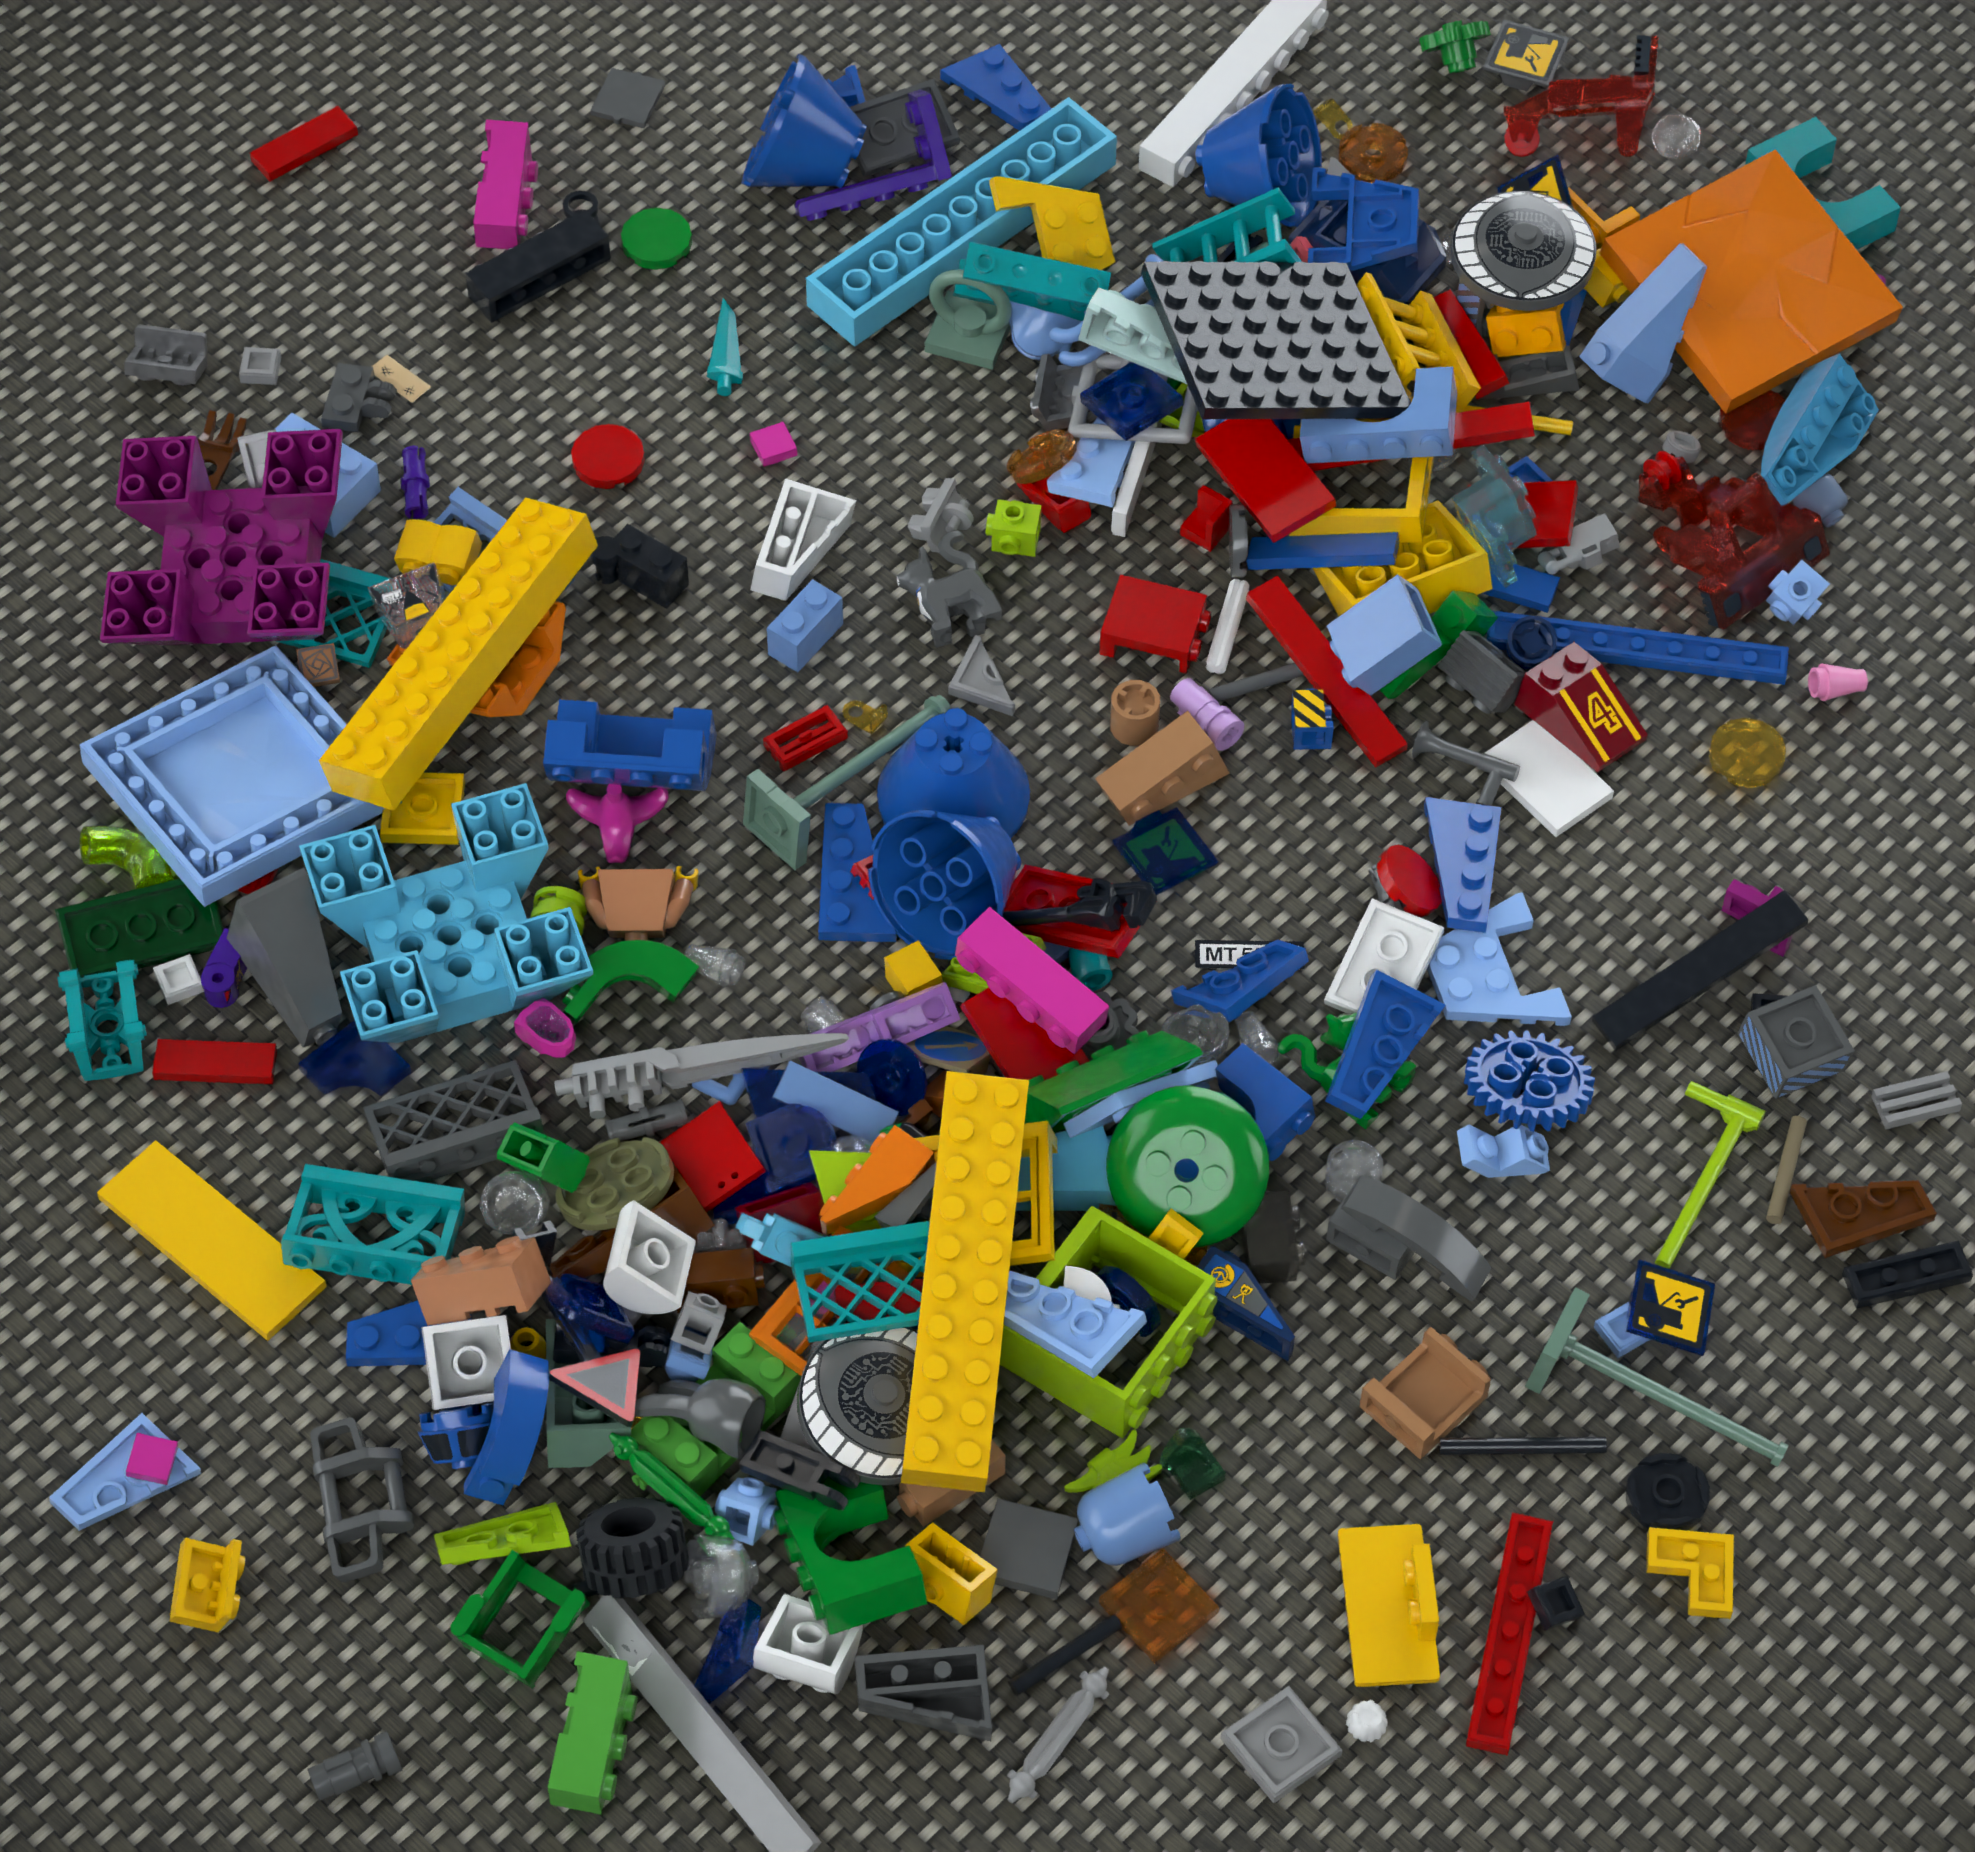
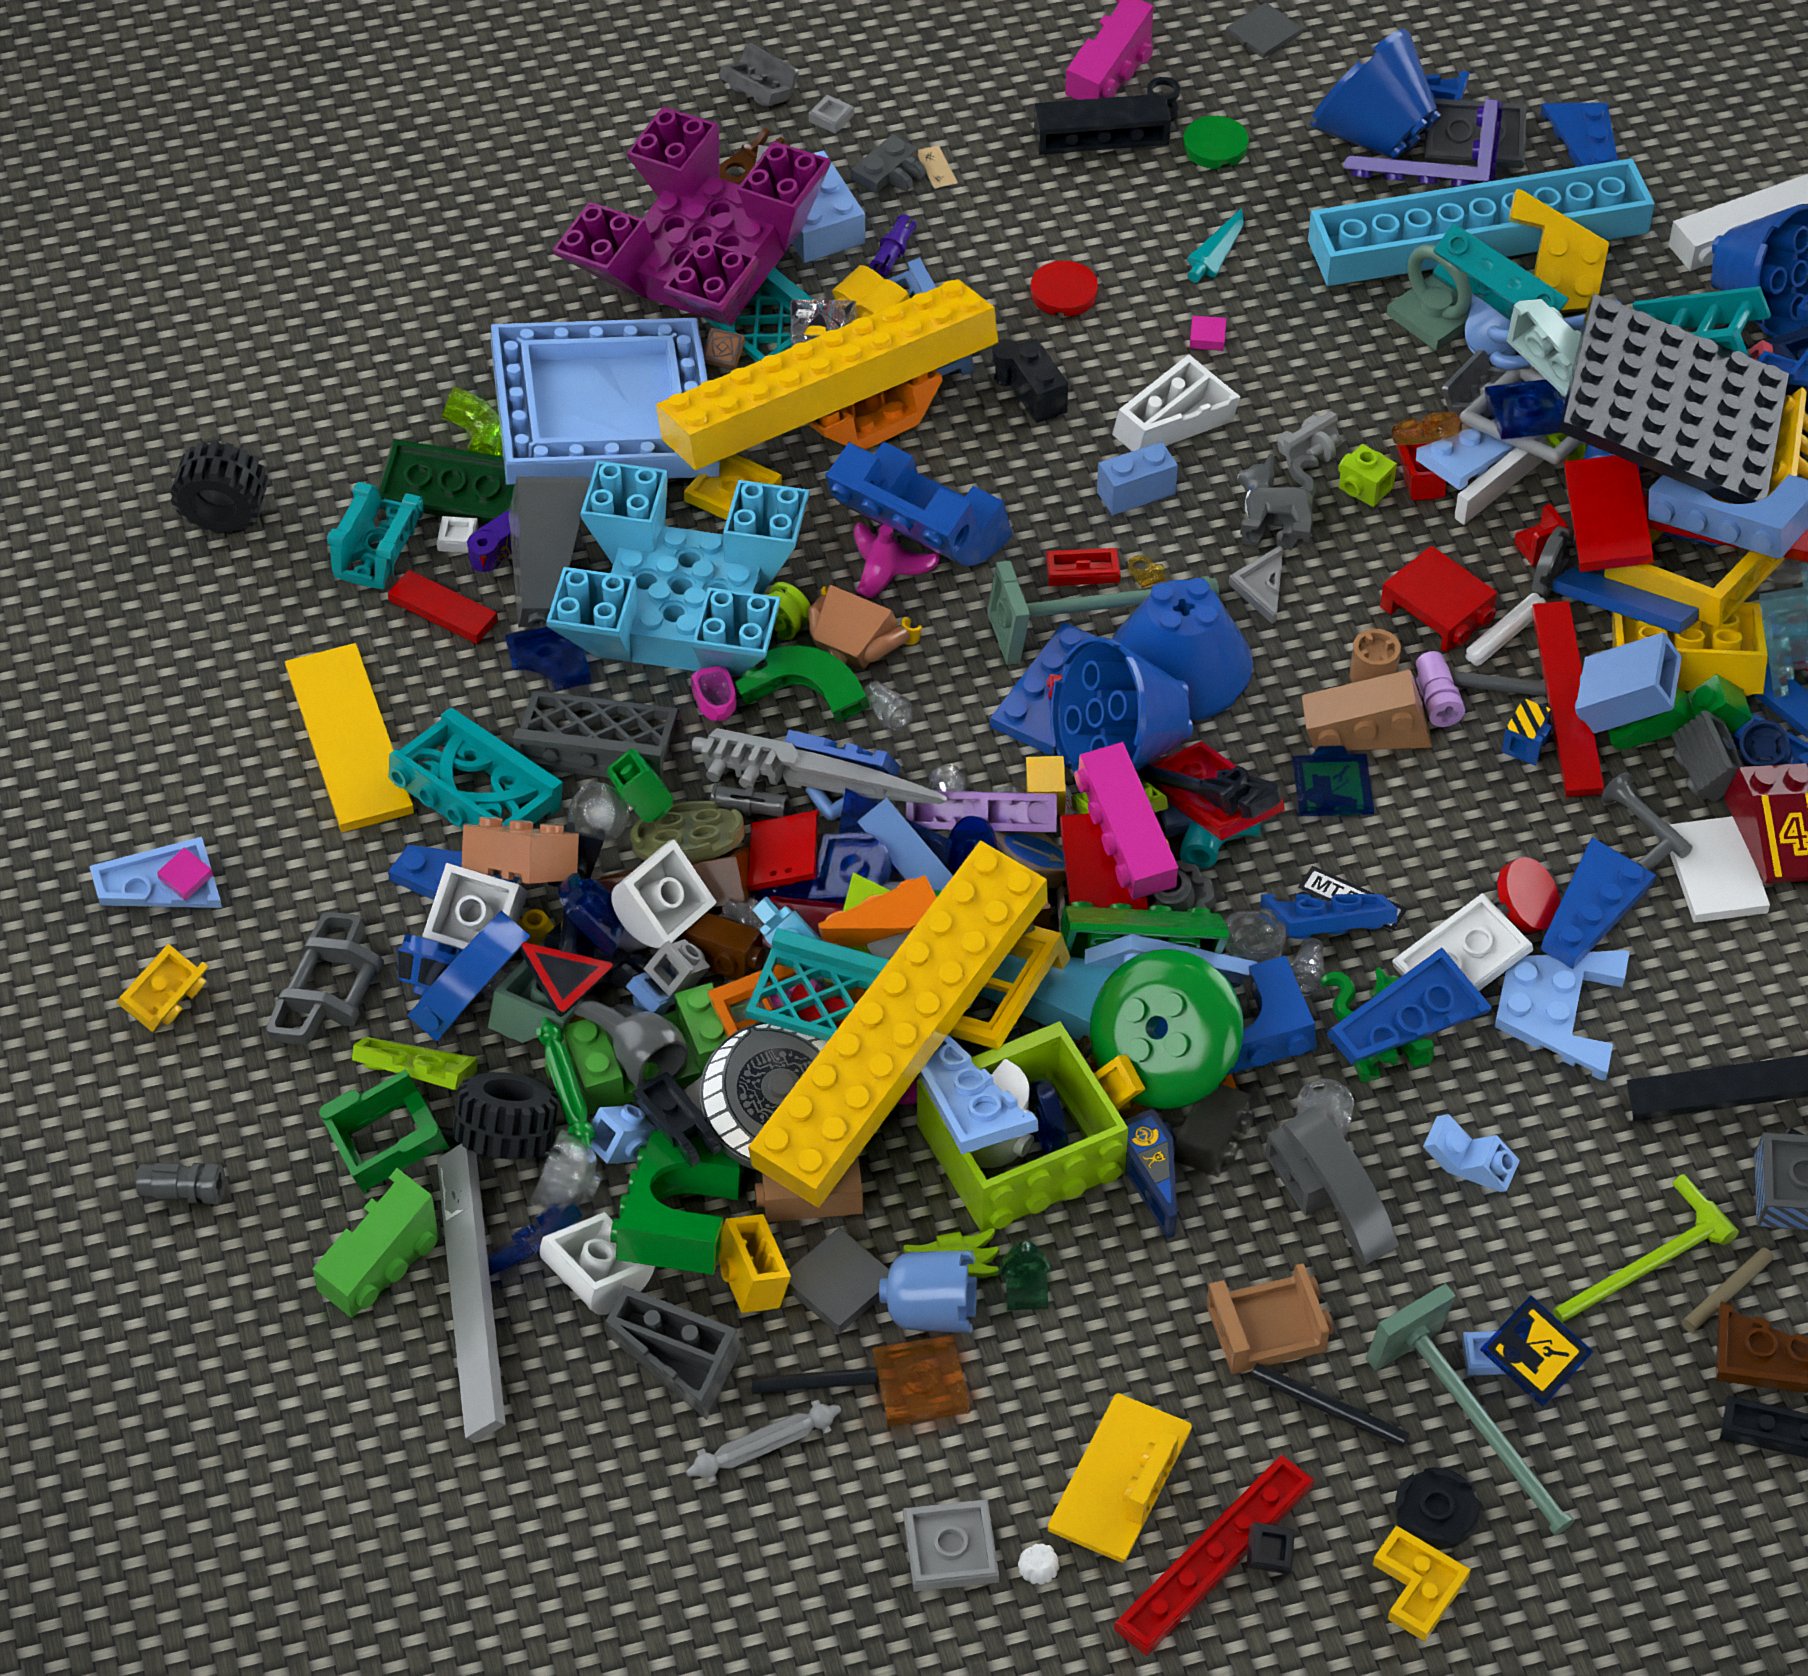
camera: 30 degrees right, 5 degrees down
blue gear [1464,1030,1595,1132] -> none
none -> wing [785,729,900,777]

